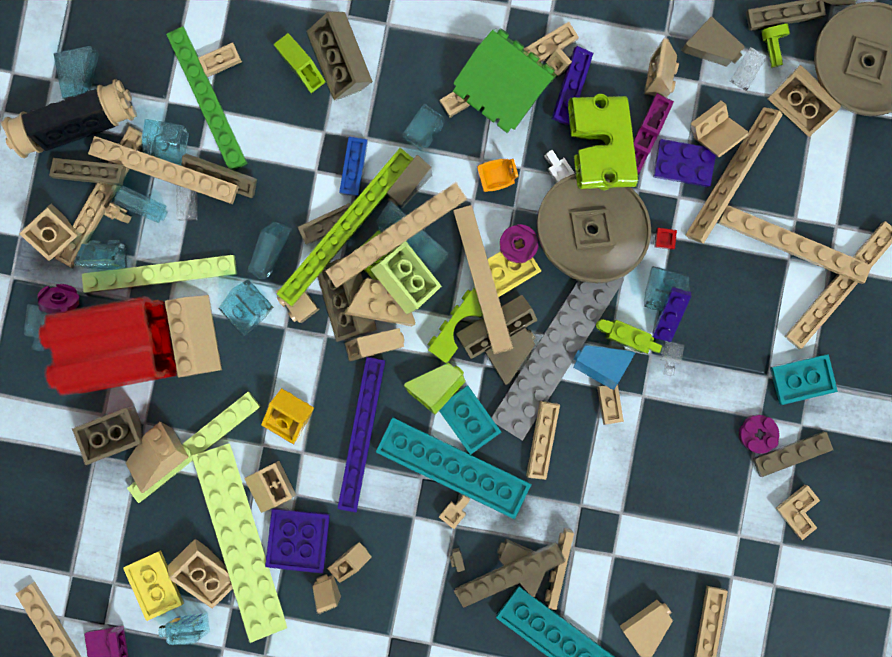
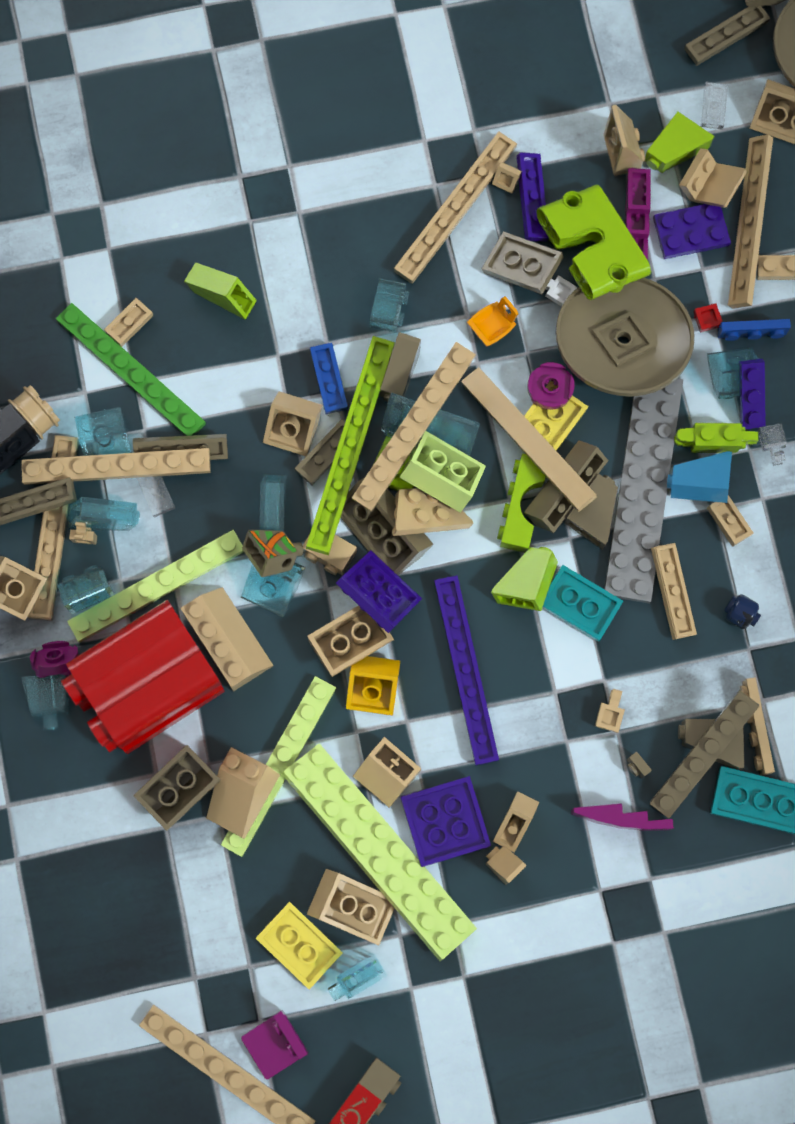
camera: 25 degrees left, 10 degrees down
dark tan slope [307,12,373,100] -> none
tan slope [345,328,404,361] -> none
teal plate [376,417,531,519] -> none
bright green hinge [453,28,557,133] -> none
dark tan slope [681,16,745,67] -> none
lime piece [761,24,790,68] -> none
none -> dark tan torso [242,530,304,577]
none -> tan slope [263,391,323,456]
none -> tan slope [307,605,394,677]
none -> dark purple plate [336,550,422,633]
none -> dark tan plate [482,231,564,294]
none -> magenta slope [571,804,674,831]
none -> lime slope [645,111,715,173]
none -> blue plate [717,319,791,341]
none -> dark blue head [724,594,761,629]

